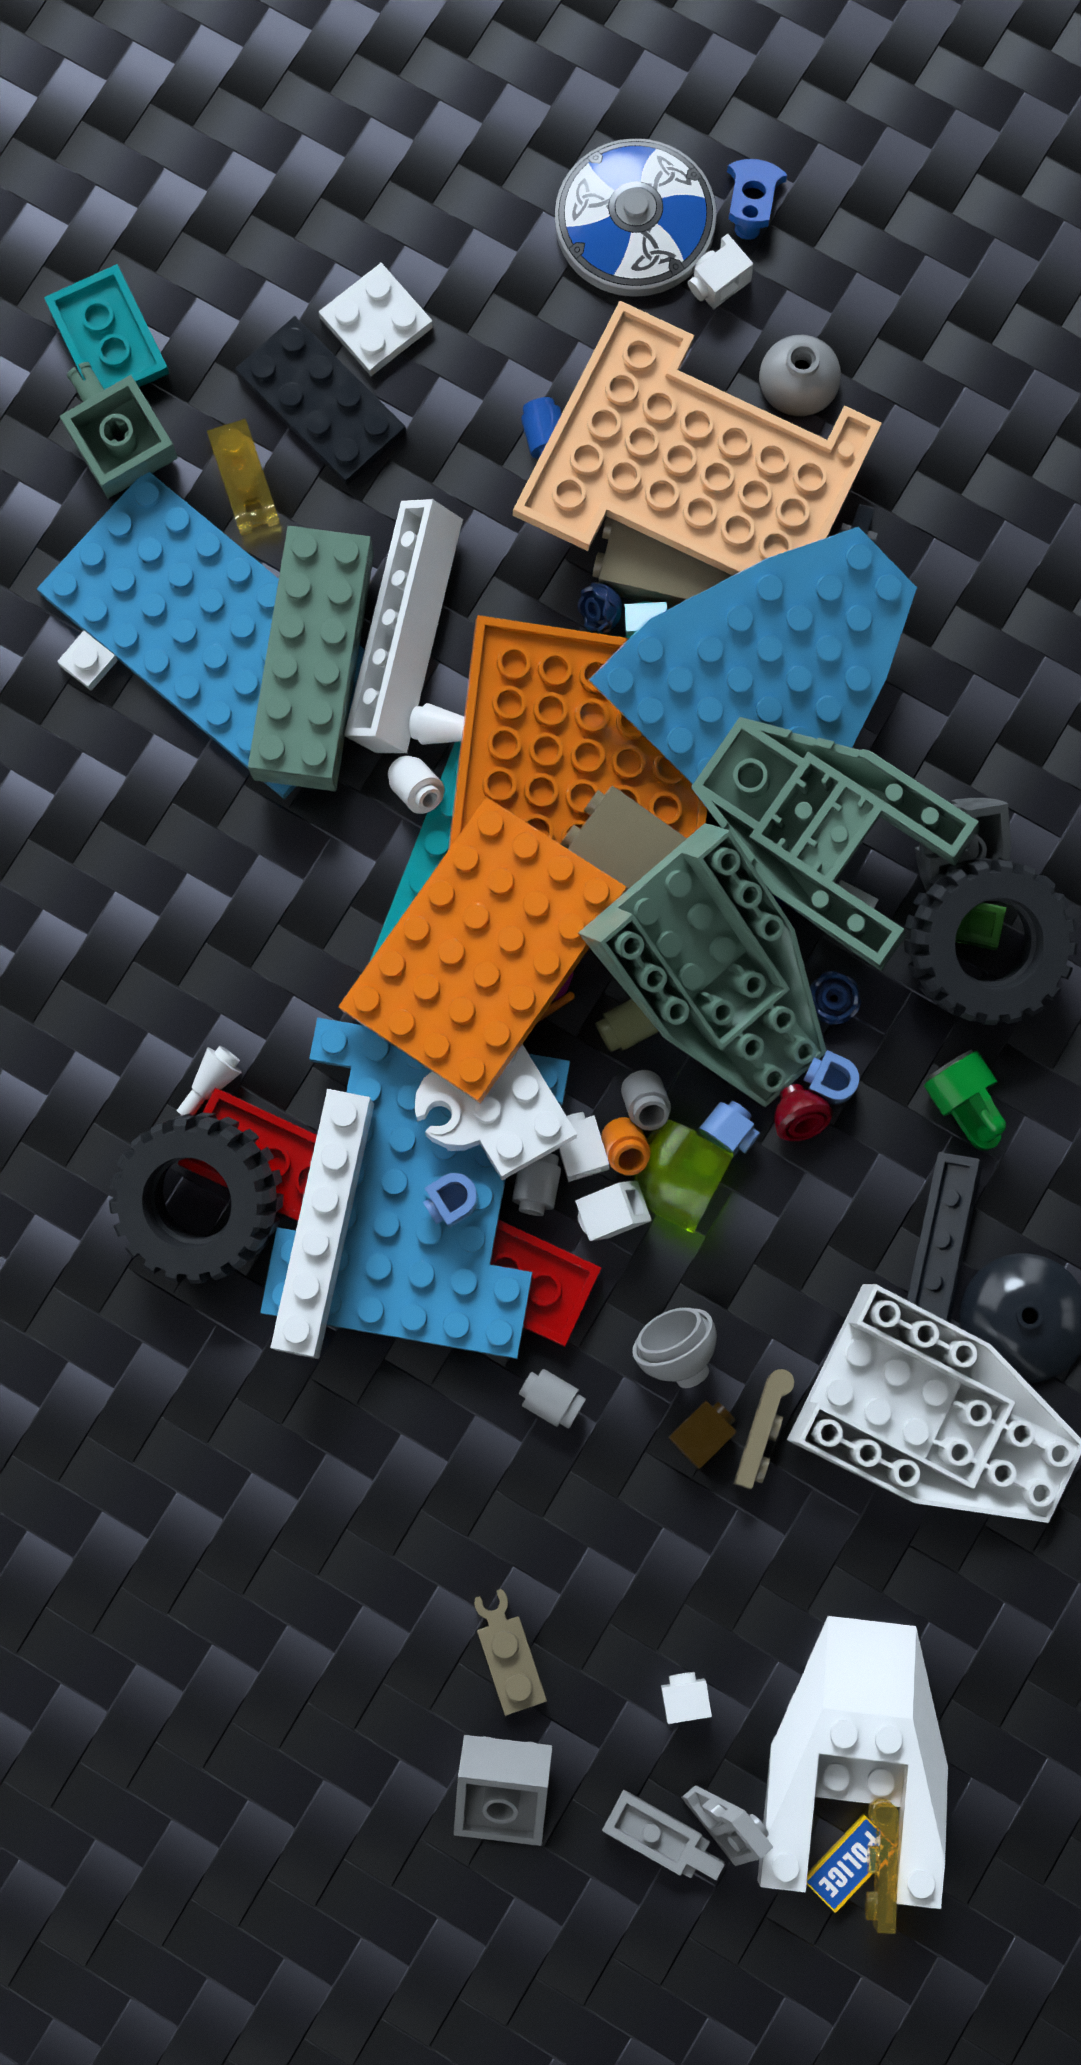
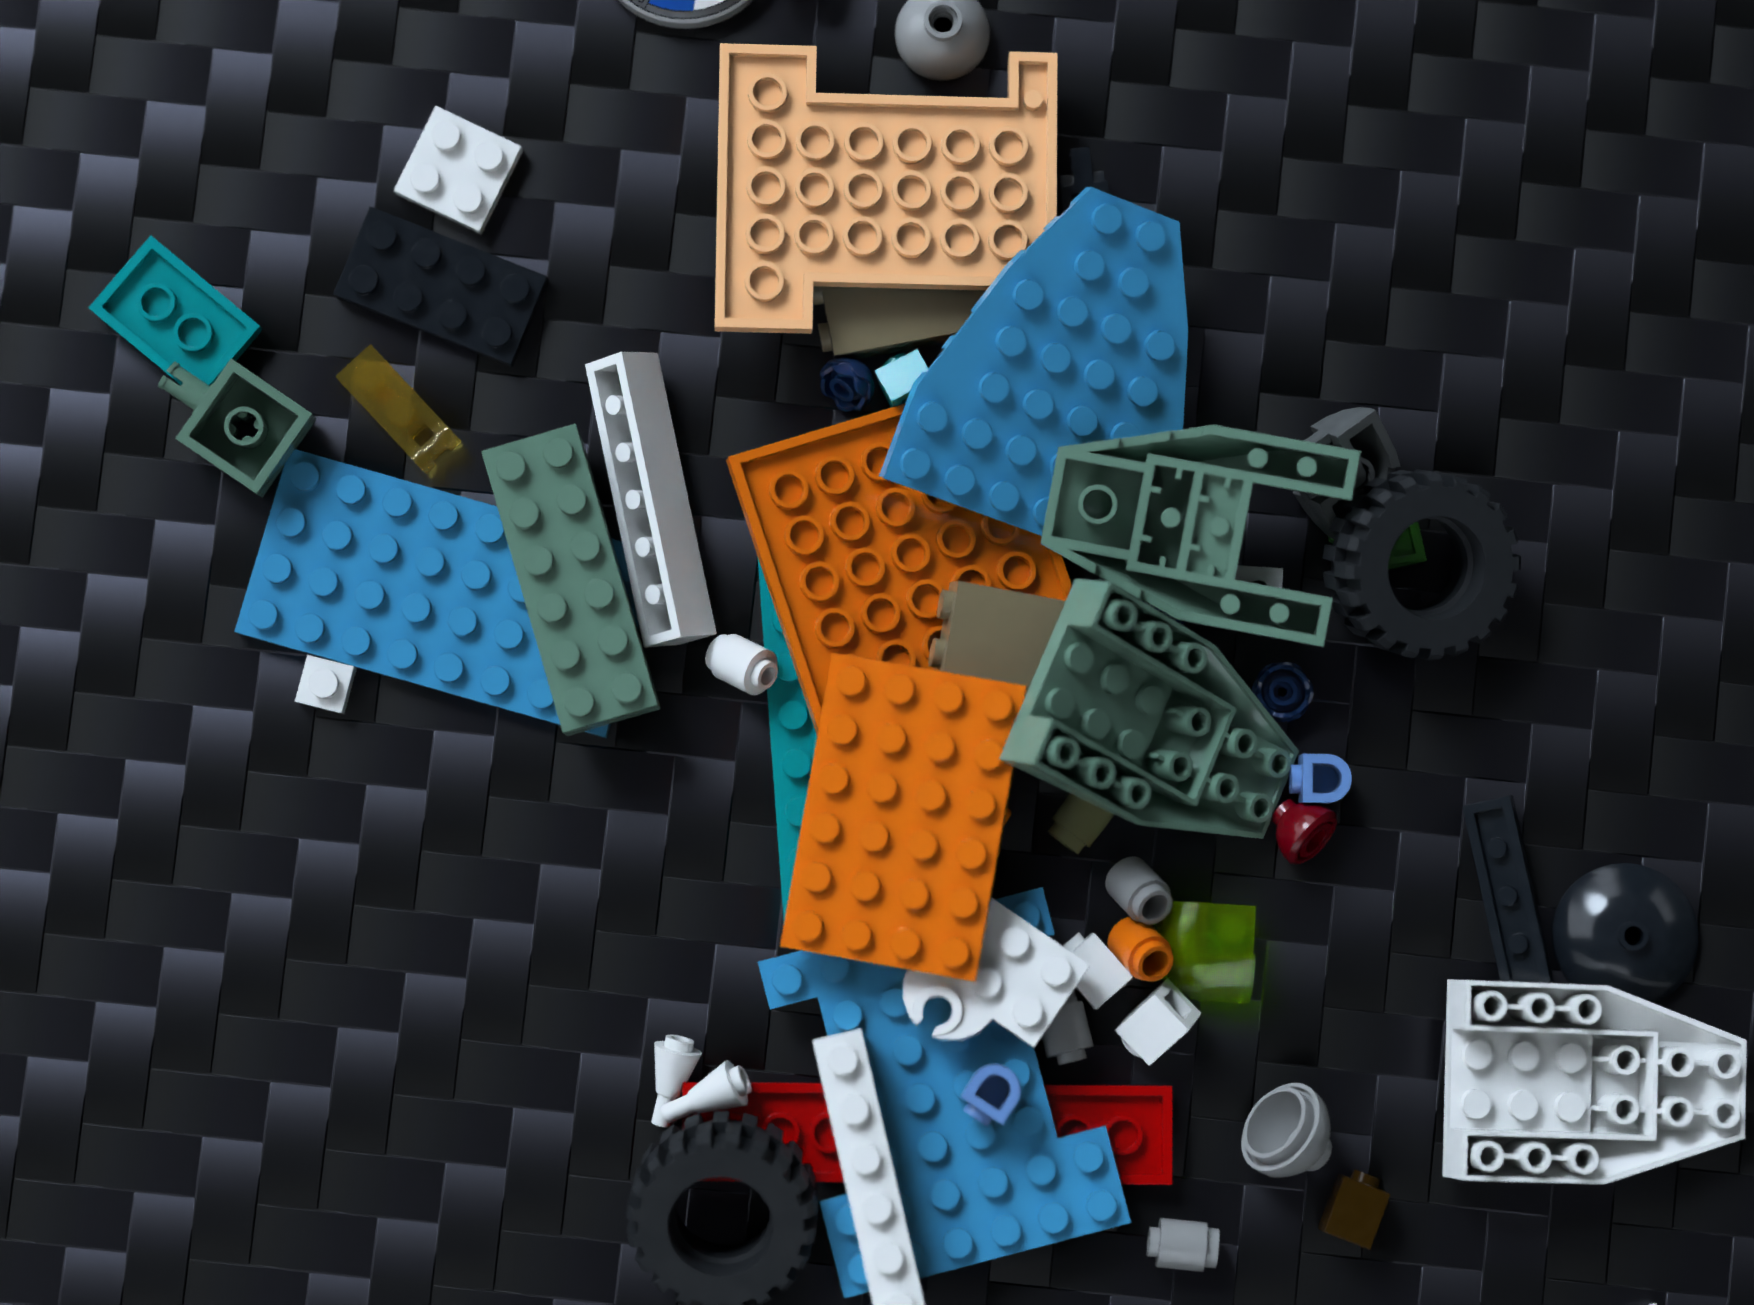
camera: 30 degrees left, 5 degrees up
white cone [409,703,464,745] -> none
blue brick [521,397,562,459] -> none
medium blue plate [699,1101,760,1159] -> none
dark tan plate [733,1369,794,1489] -> none
green piece [923,1050,1006,1151] -> none
none -> white cone [661,1060,752,1124]

